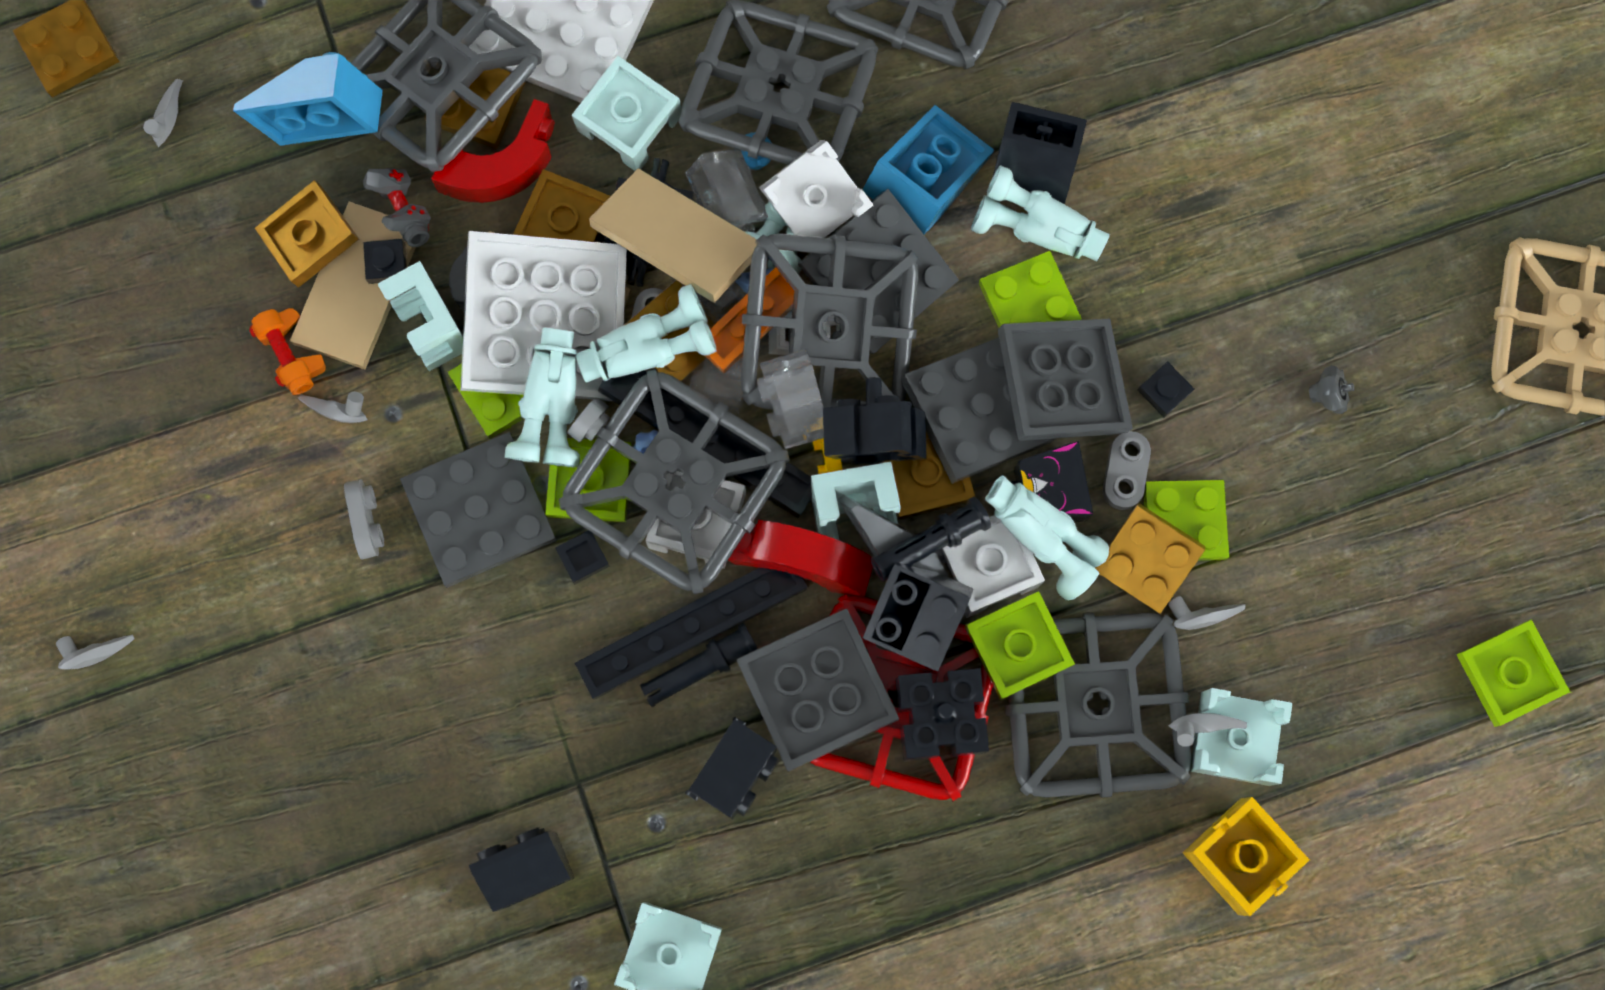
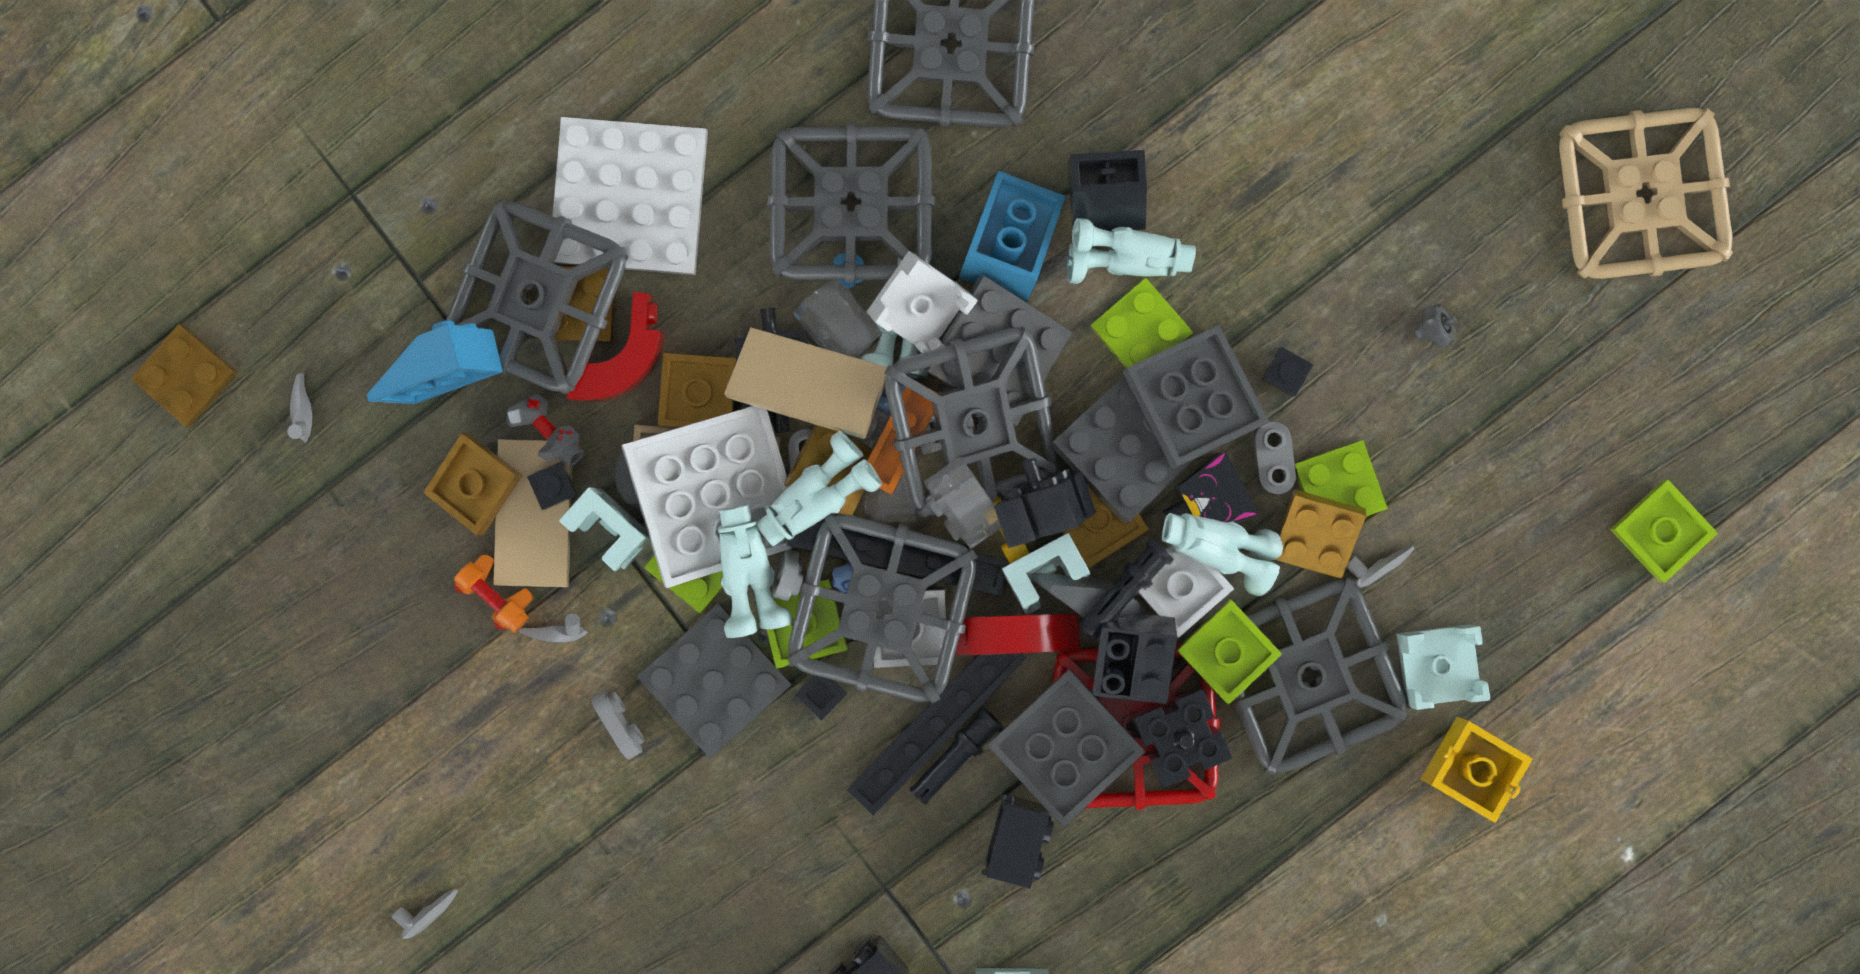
camera: 15 degrees left, 10 degrees up
light aqua panel [572,56,681,171] -> none
light grey bar [1168,713,1247,747] -> none

